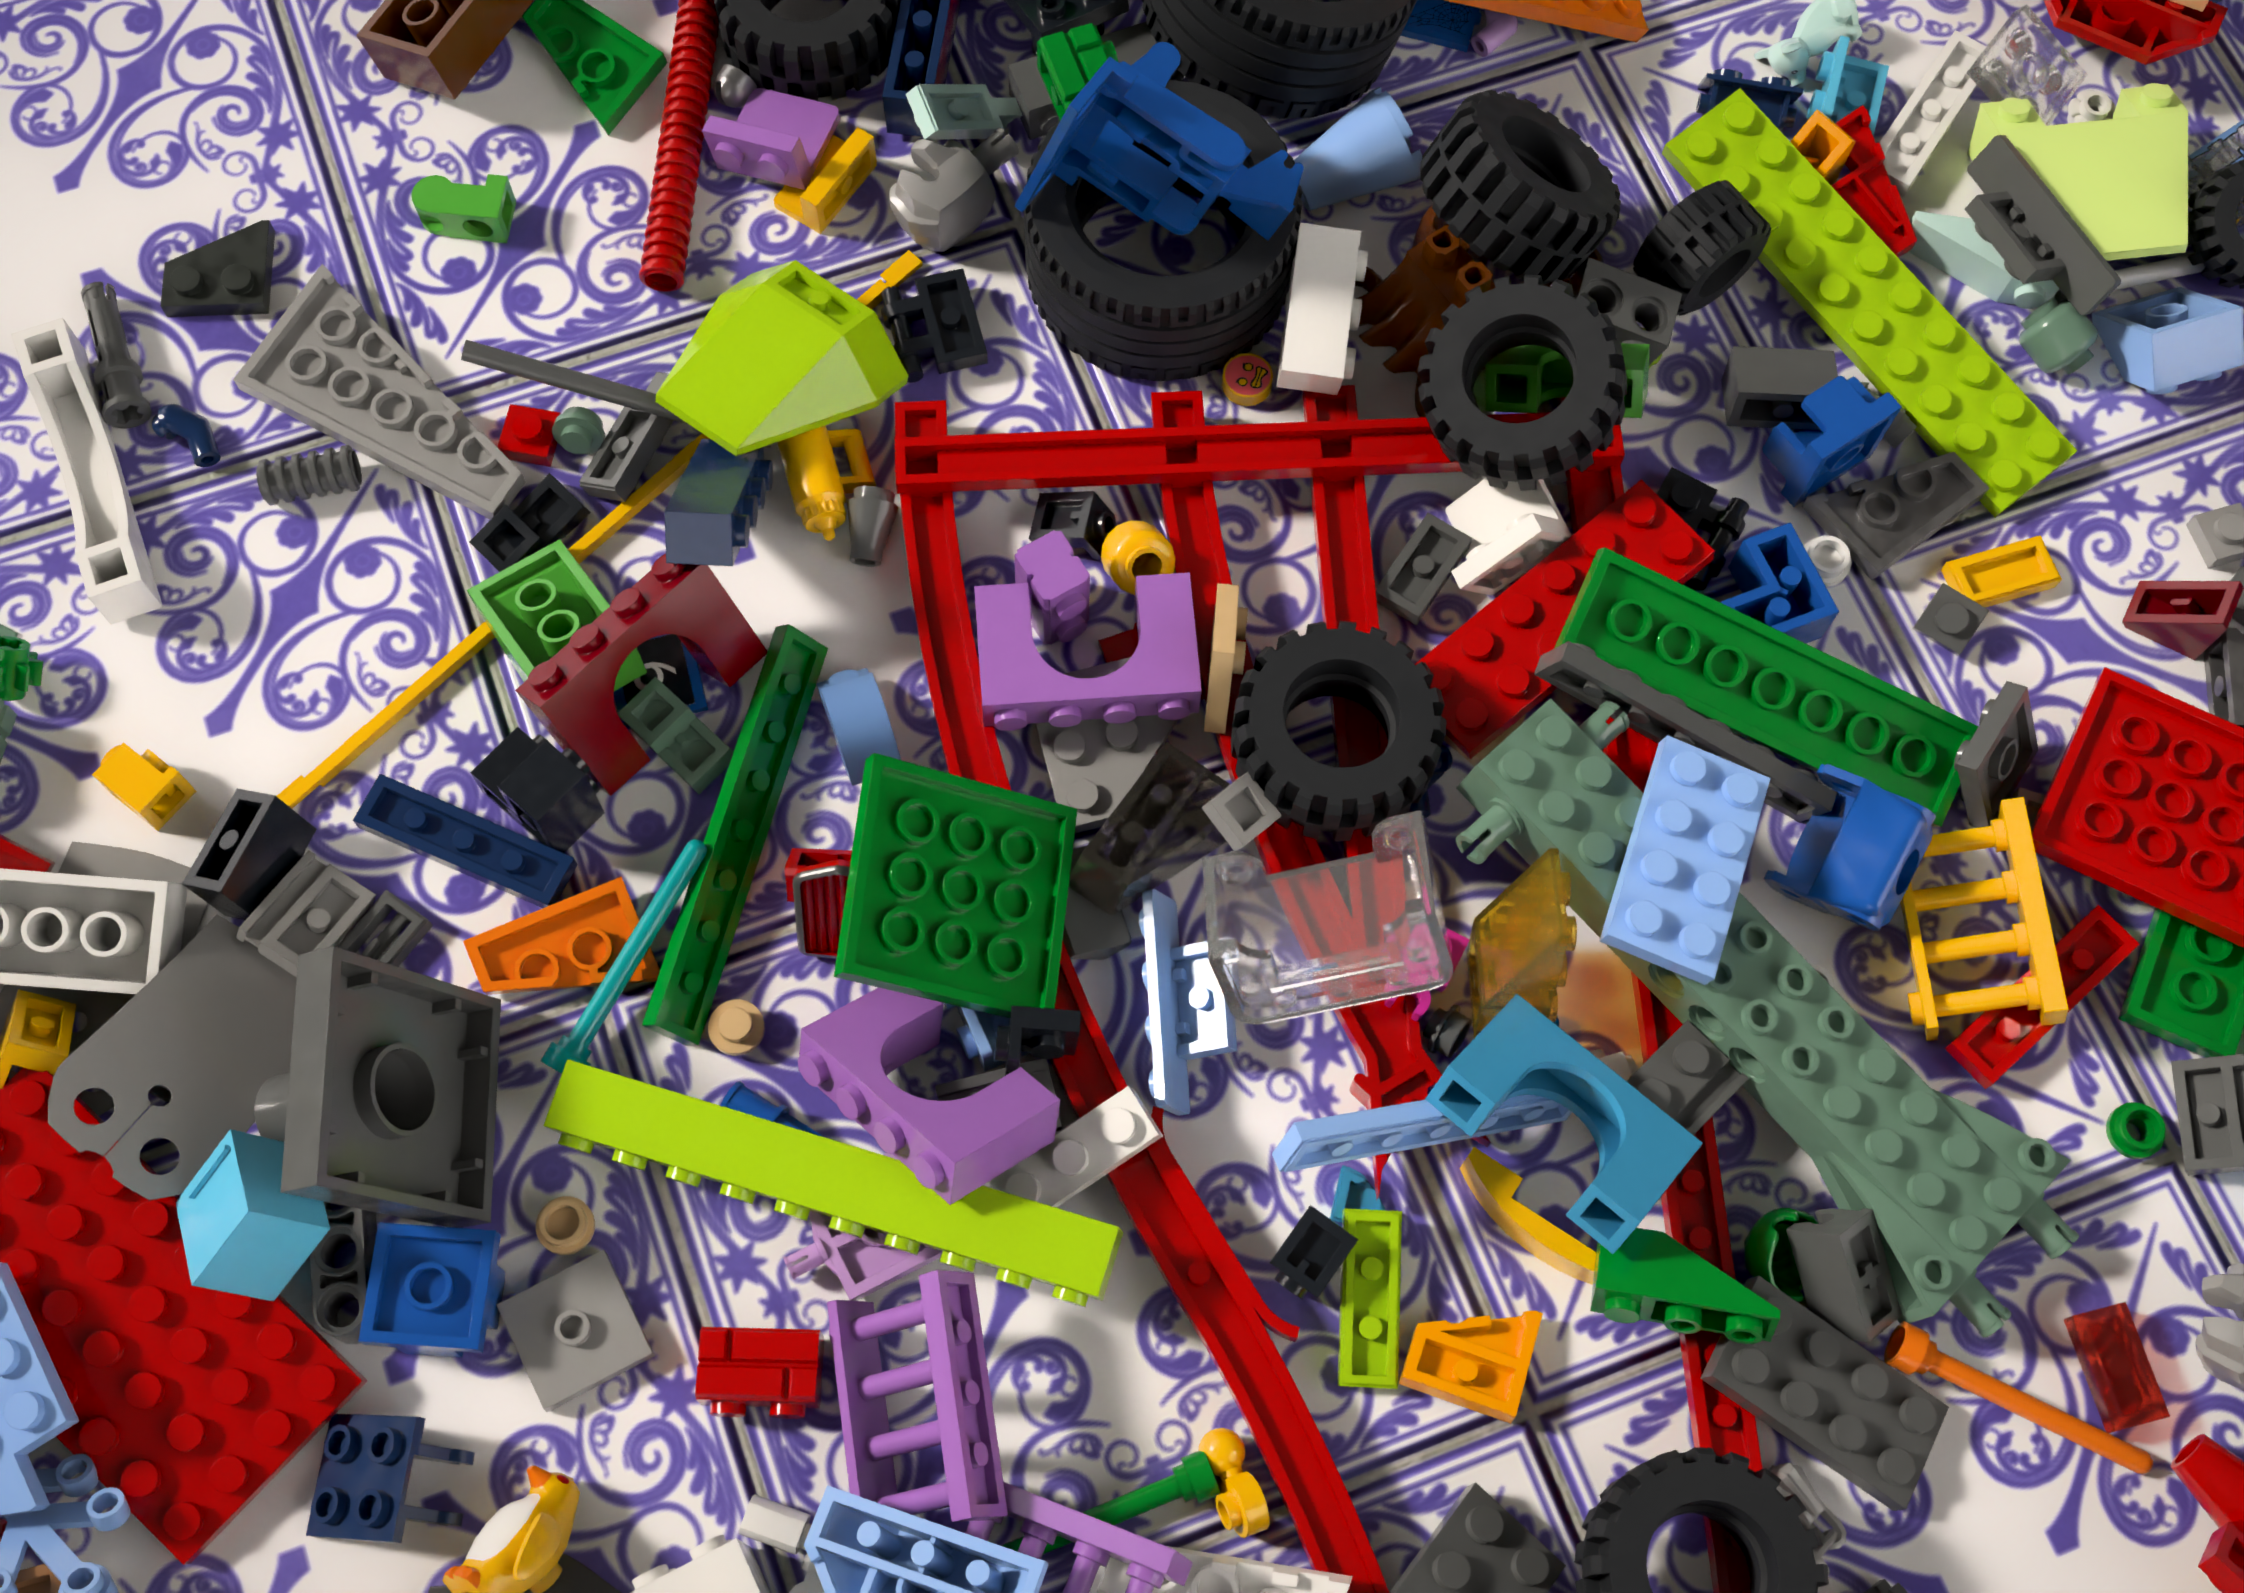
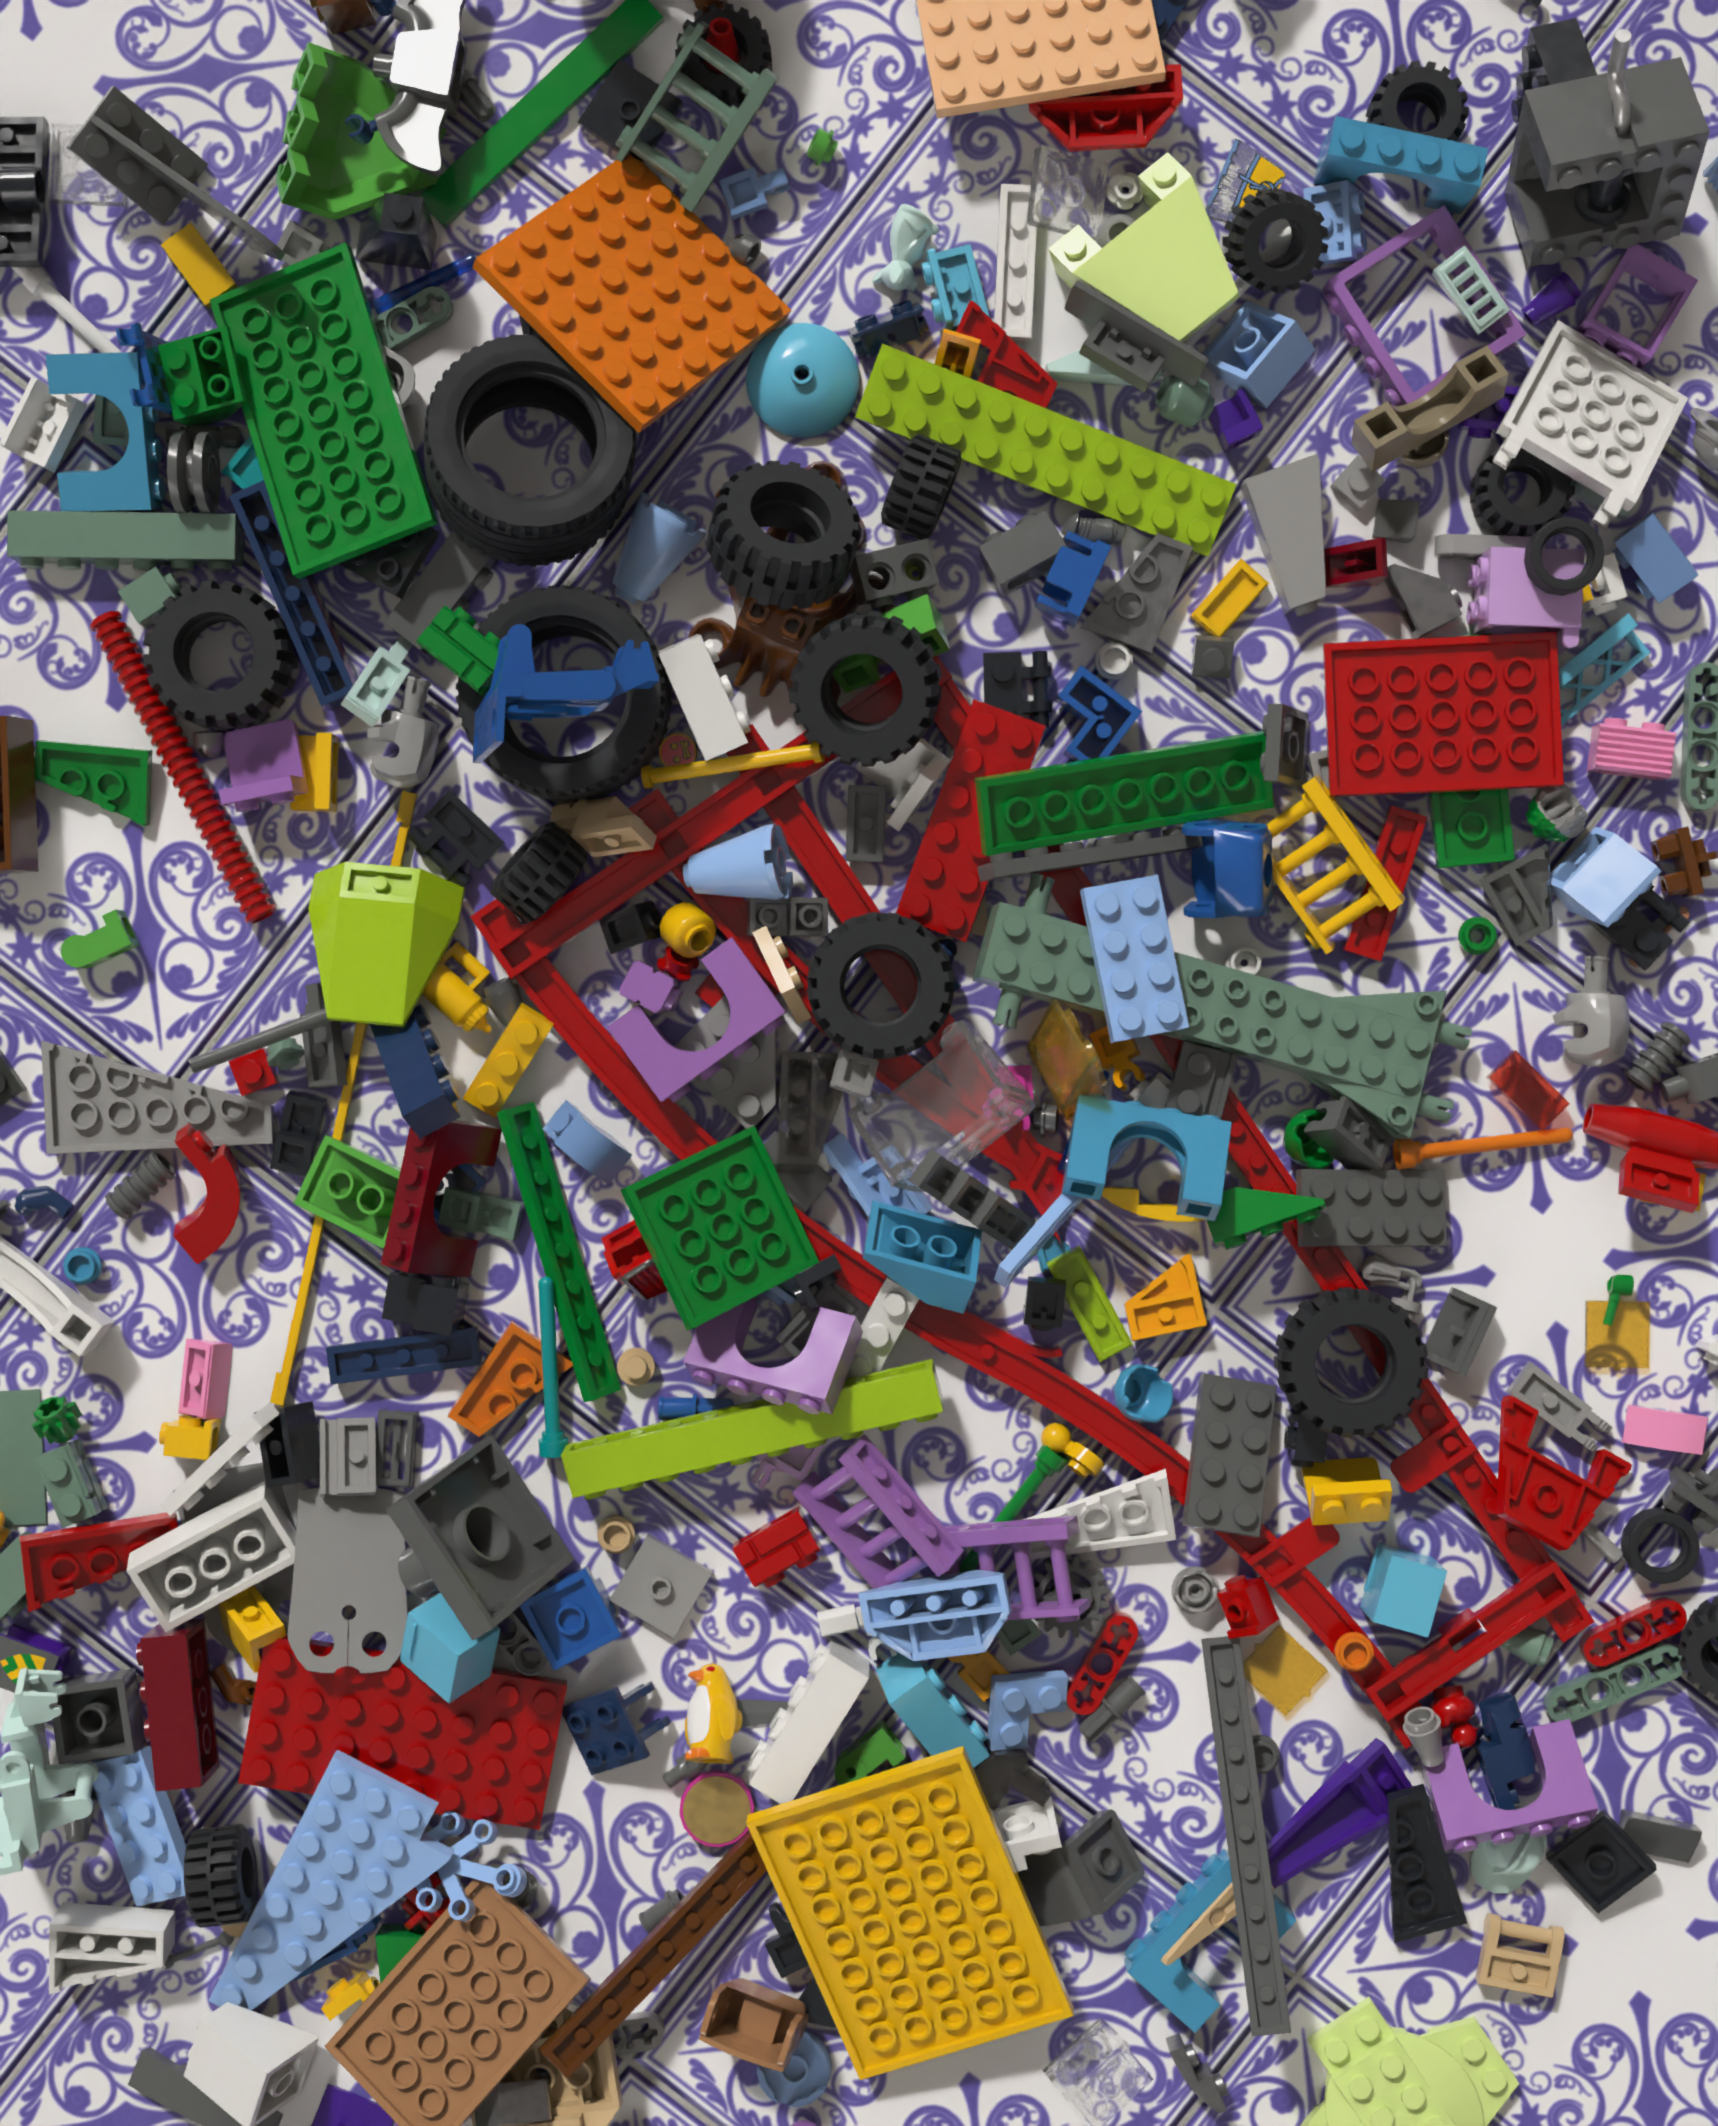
camera: 30 degrees left, 20 degrees up
none -> dark azure plate [63,1247,102,1285]
none -> white plate [160,1402,280,1516]
none -> red arch [173,1123,241,1264]
none -> bright pink slope [178,1339,233,1419]
none -> yellow plate [462,1003,554,1118]
none -> black tyre [490,821,588,924]
none -> tan plate [550,796,657,857]
none -> yellow bar [641,740,824,789]
none -> red plate [656,946,699,982]
none -> light blue cone [683,823,793,900]
none -> medium azure dish [746,323,859,438]
none -> flat silver slope [747,897,828,936]
none -> dark azure slope [862,1201,982,1314]
none -> dark grey slope [909,1149,1036,1250]
none -> light orange plate [1089,1026,1145,1091]
none -> dark azure hair [1113,1364,1173,1423]
none -> dark purple panel [1208,388,1263,453]
none -> light grey slope [1240,454,1326,617]

